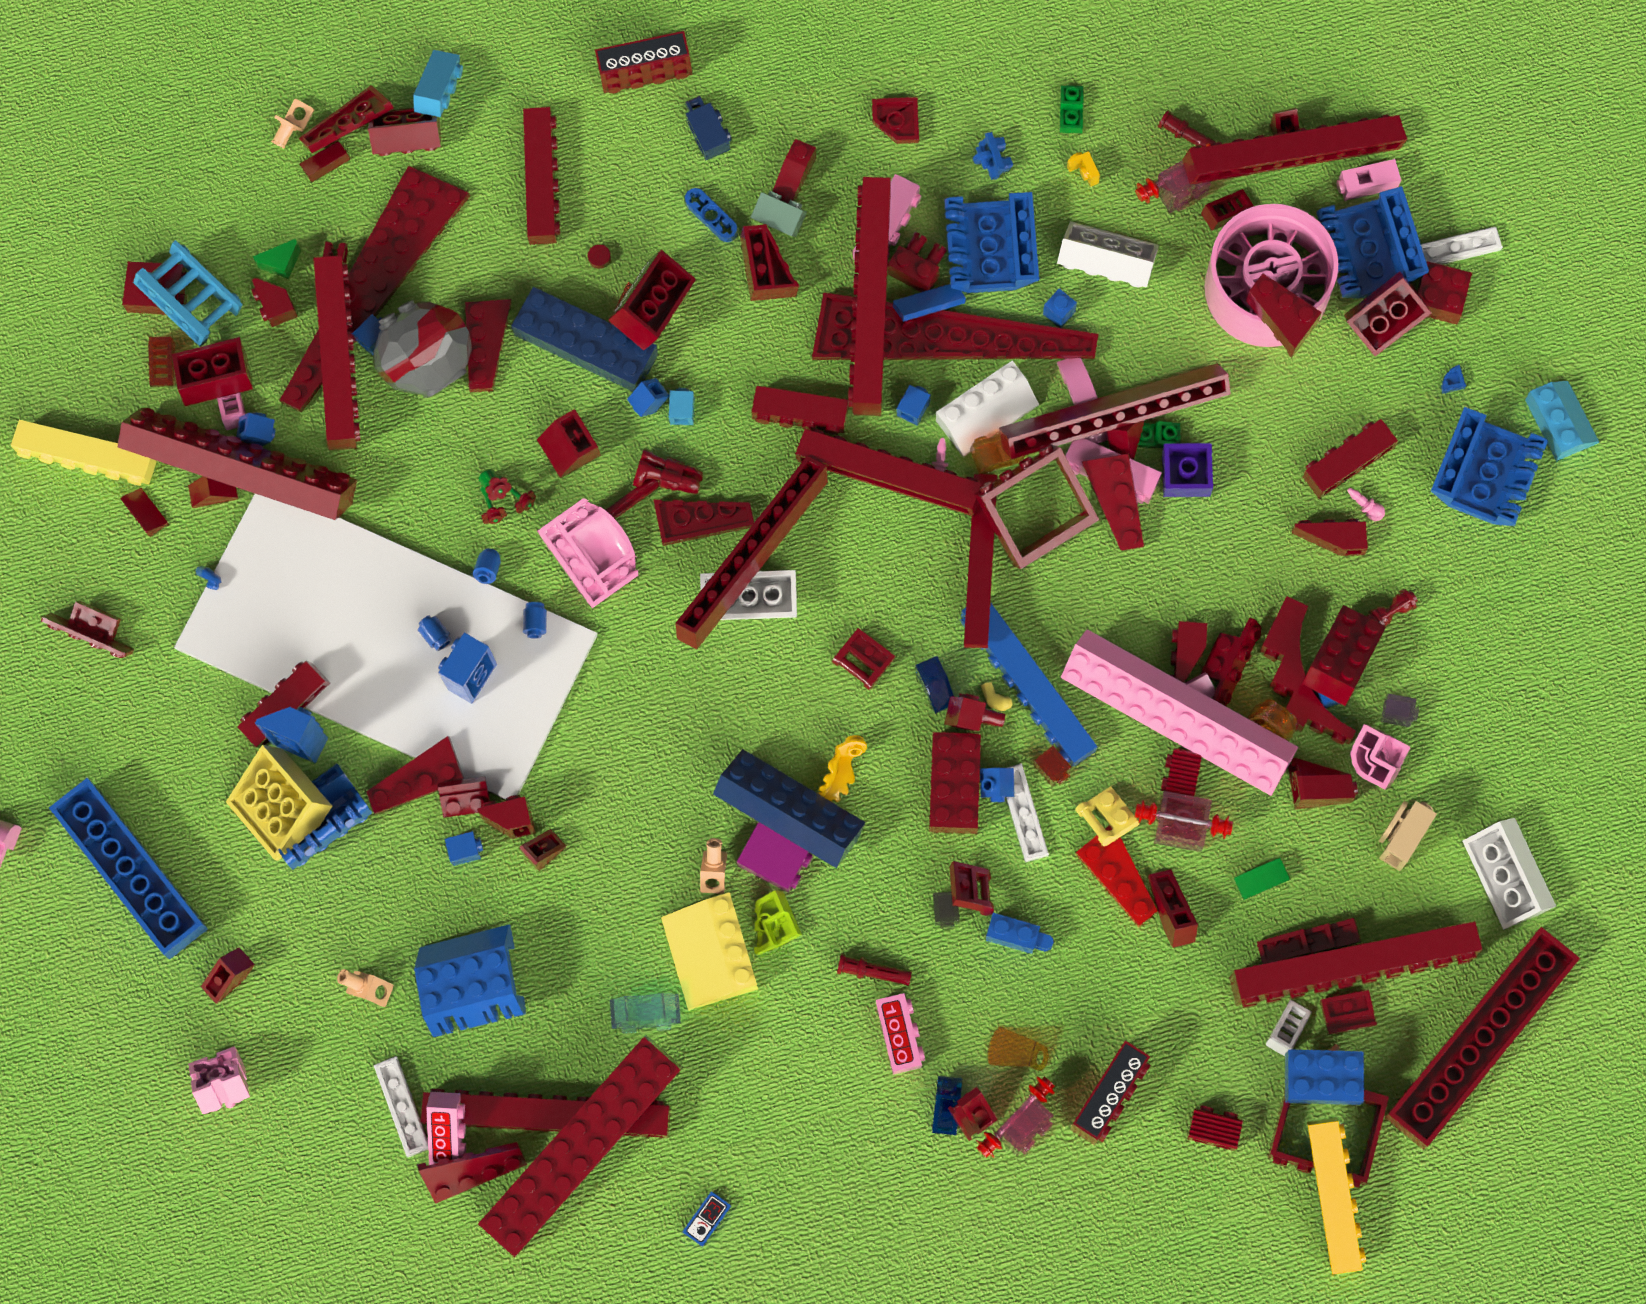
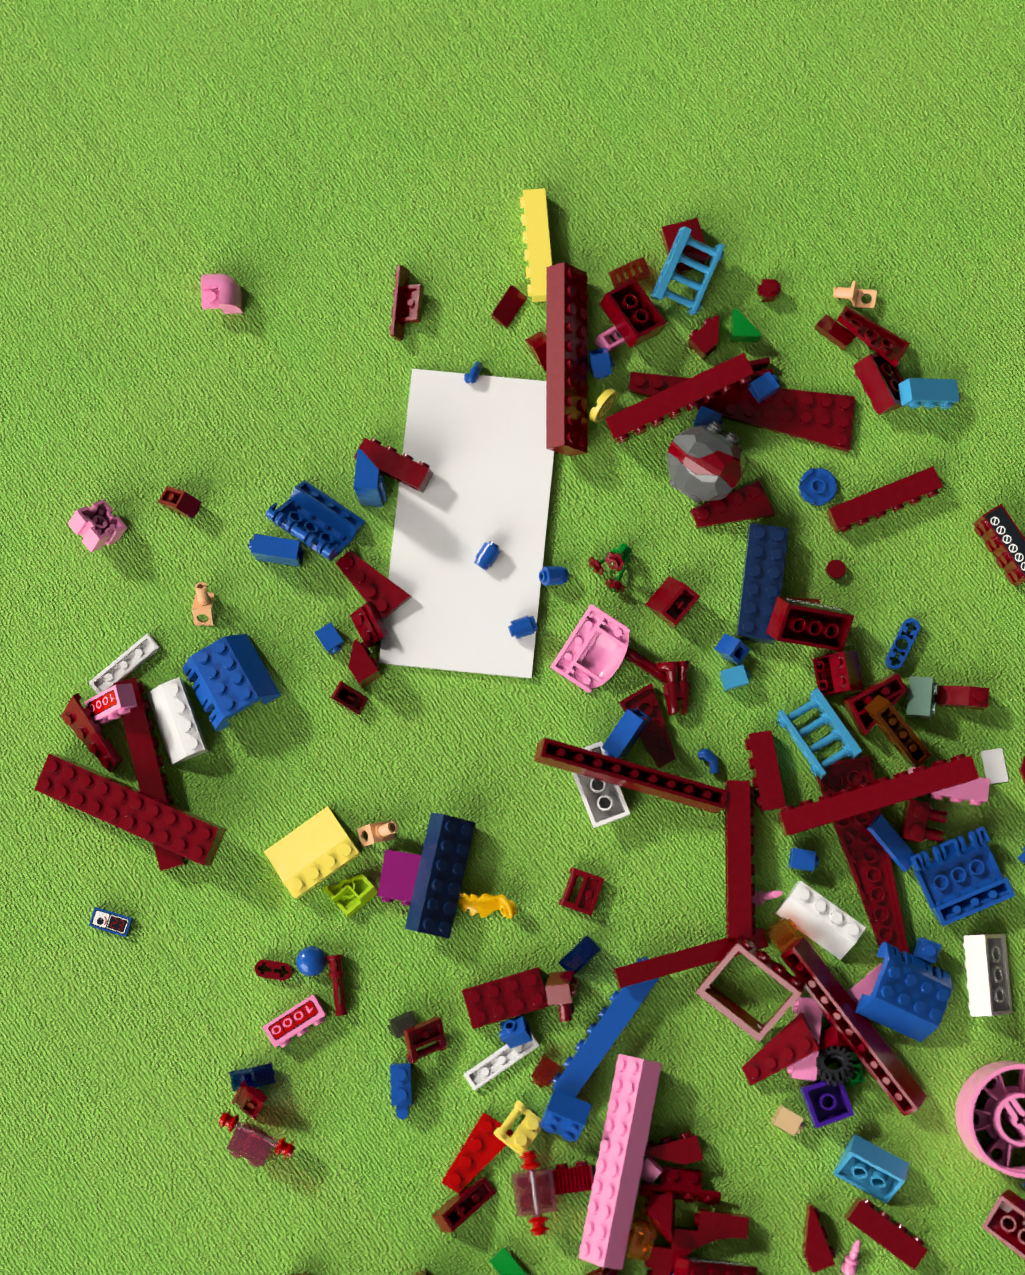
camera: 70 degrees right, 5 degrees up
blue brick [49,778,208,959] -> none
light yellow slope [226,745,332,861] -> none
blue brick [438,632,497,704] -> none
clear light blue brick [610,993,681,1034] -> none
dark blue brick [685,95,732,161] -> none
light yellow arm [981,682,1012,711] -> none
clear orange piece [987,1027,1049,1071] -> none
brick [1070,1040,1151,1145] -> none
dark red wedge [1246,273,1322,358] -> none
none -> white slope [147,677,209,765]
none -> blue brick [249,534,304,567]
none -> dark red beam [255,960,293,981]
none -> blue hair [296,946,327,977]
none -> blue brick [539,1089,592,1142]
none -> light yellow tile [589,388,618,423]
none -> blue brick [601,707,652,759]
none -> dark red slope [645,1194,676,1242]
none -> blue arm [698,748,720,774]
none -> blue brick [748,371,780,403]
none -> dark red plate [757,279,781,302]
none -> tan brick [771,1105,804,1136]
none -> dark azure fence [777,688,862,780]
none -> blue tile [799,468,837,506]
none -> dark red slope [813,651,864,696]
none -> black tyre [816,1046,854,1086]
none -> dark azure slope [833,1134,909,1203]
none -> blue slope [855,942,953,1042]
none -> reddish brown brick [865,695,931,768]
none -> white sticker [981,748,1009,784]

